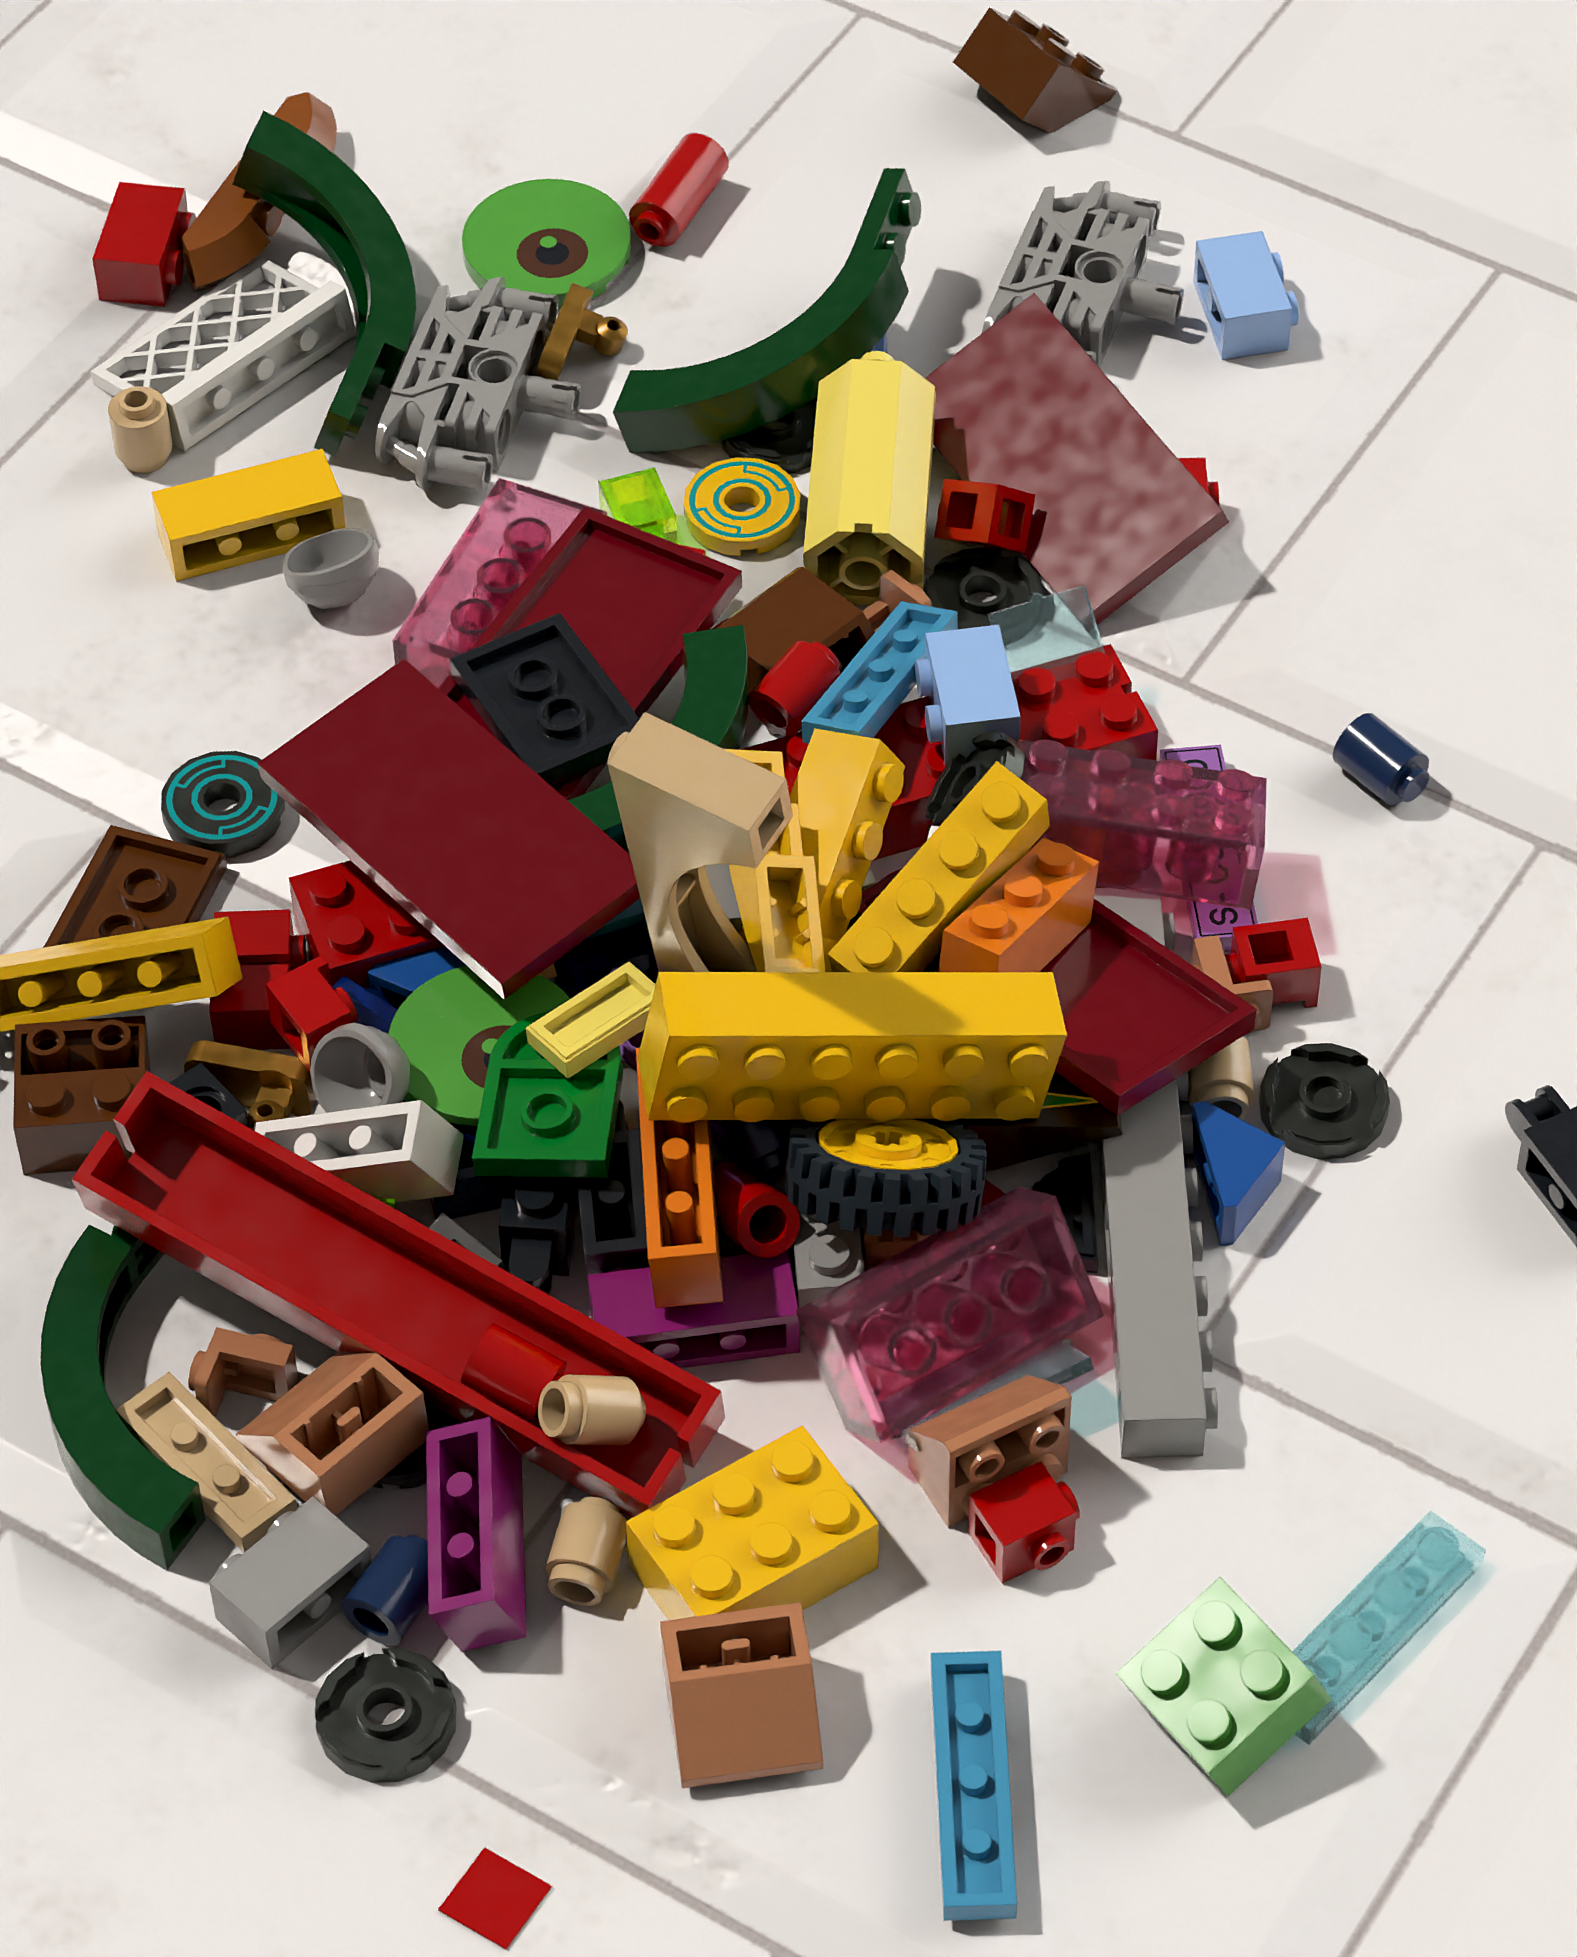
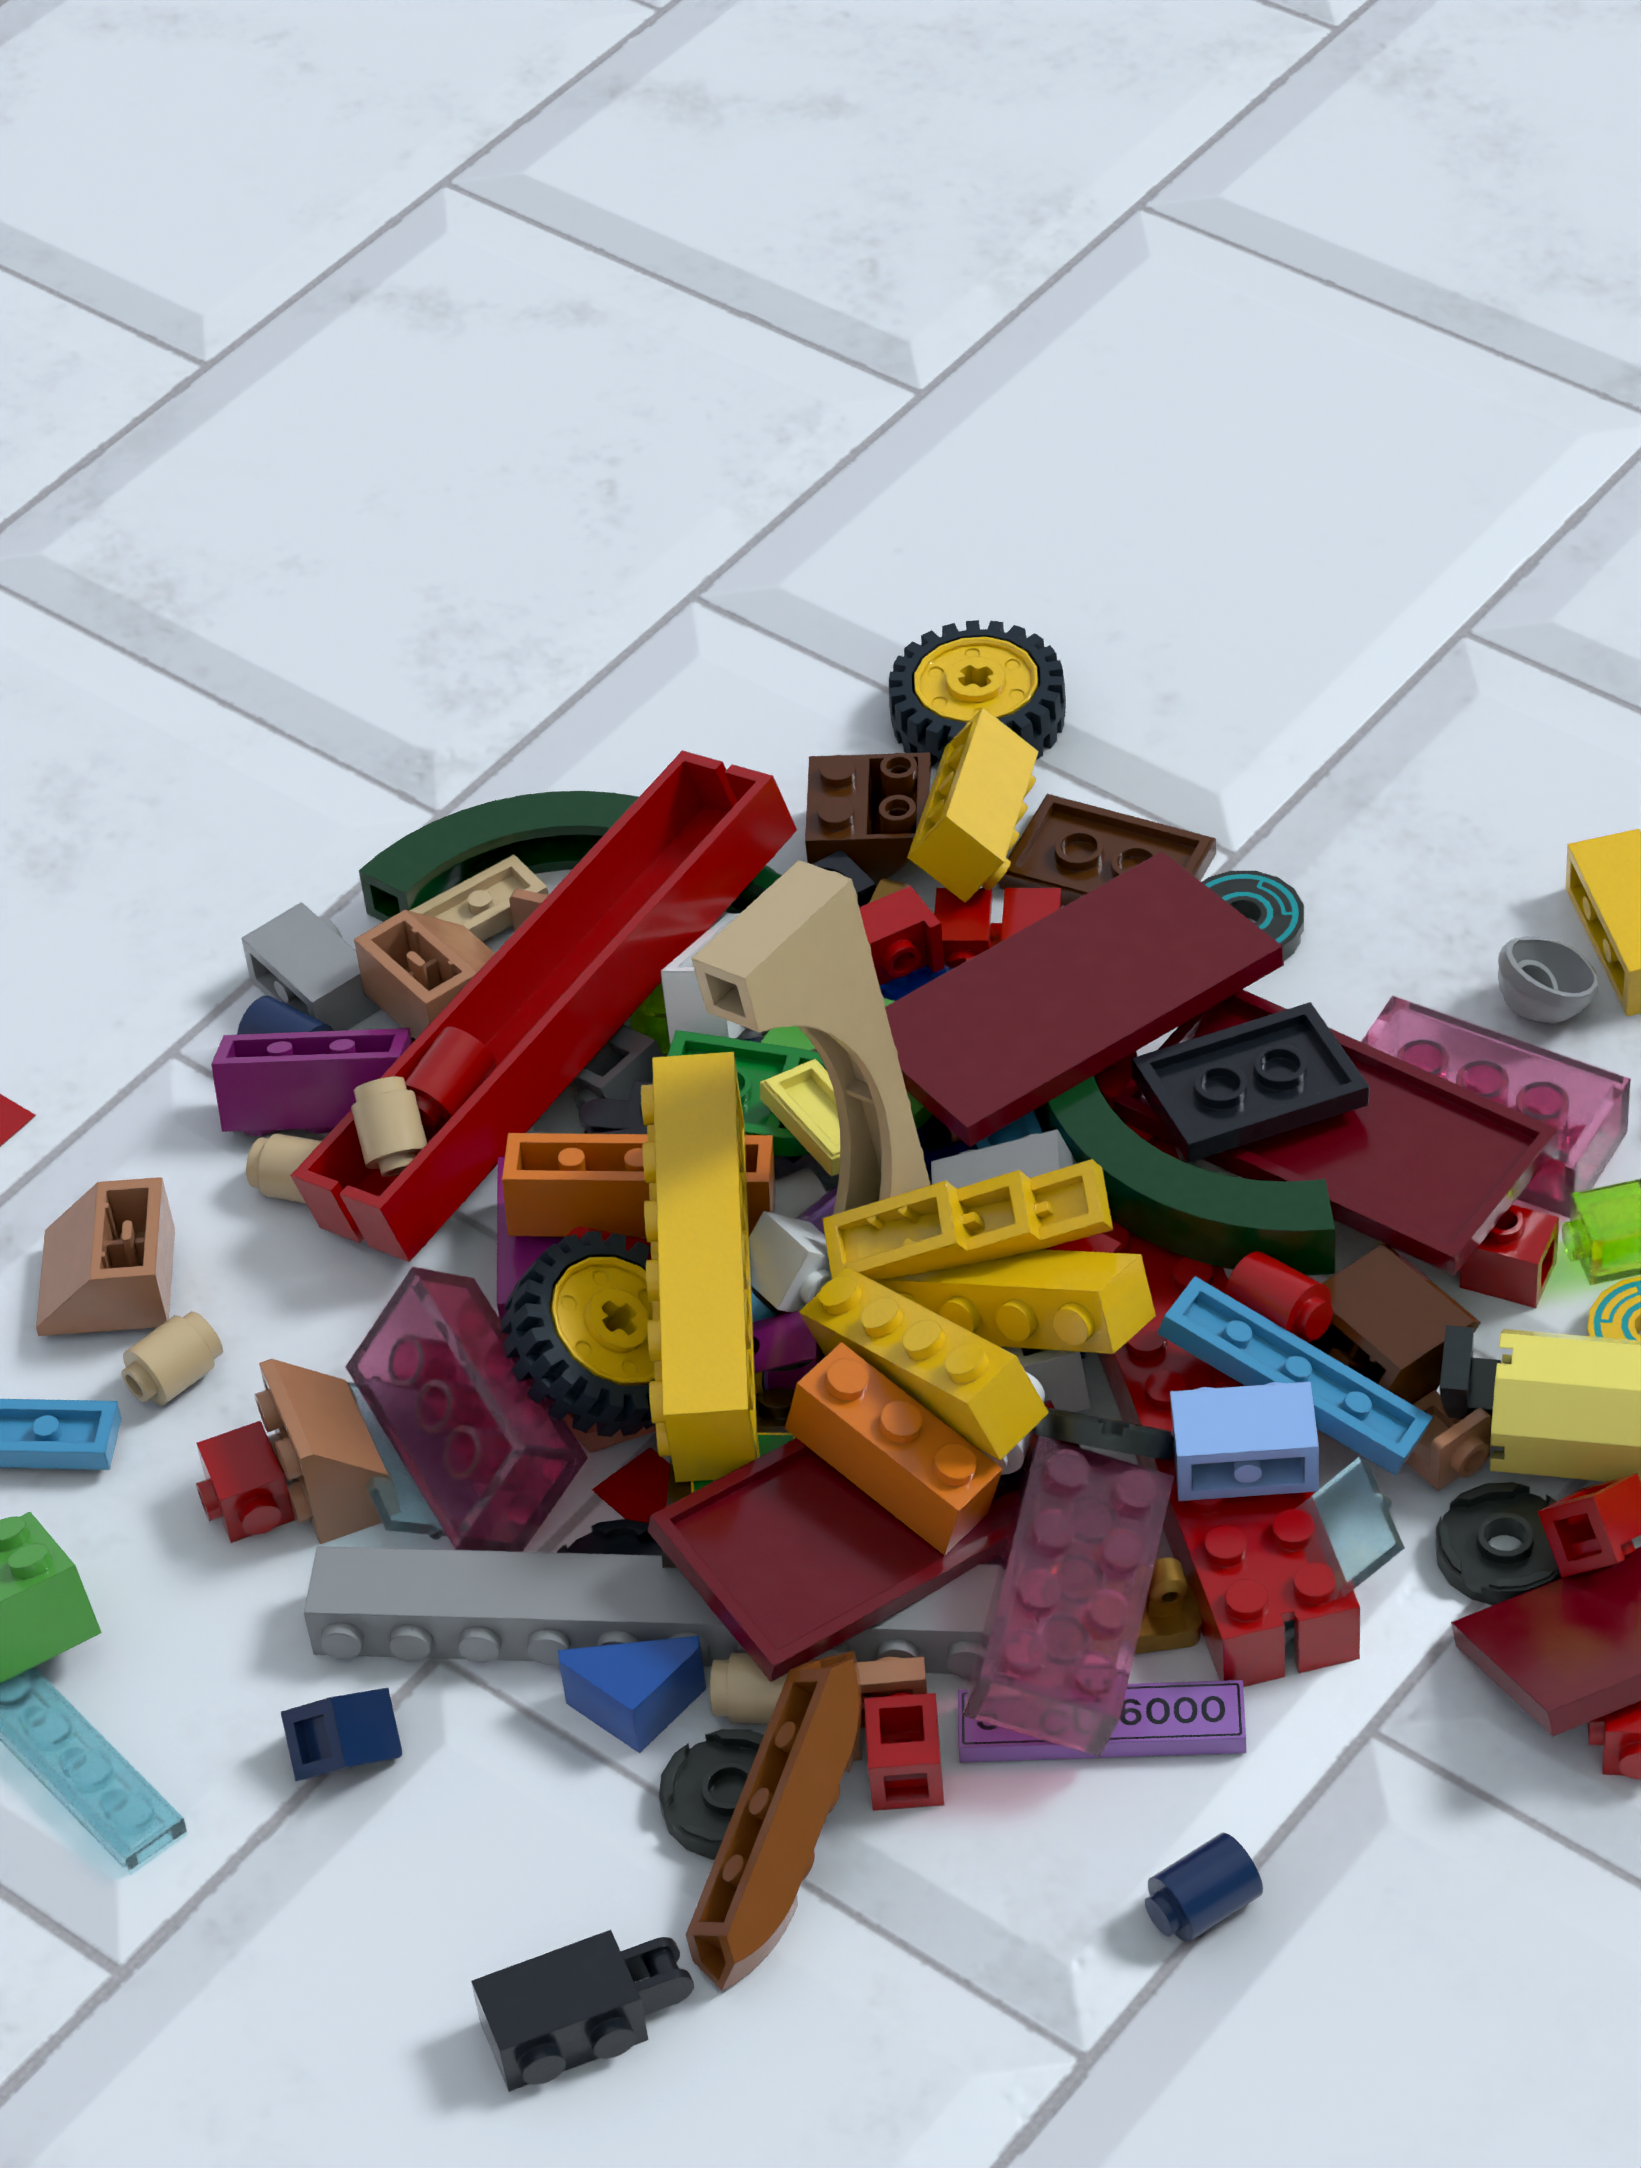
camera: 100 degrees right, 5 degrees down
pearl dark grey tile [315,1648,456,1783] -> none
yellow brick [626,1425,879,1620] -> none
none -> tan brick [121,1311,223,1406]
none -> dark blue panel [281,1688,402,1781]
none -> dark orange brick [685,1651,862,1991]
none -> black slope [1440,1325,1501,1419]

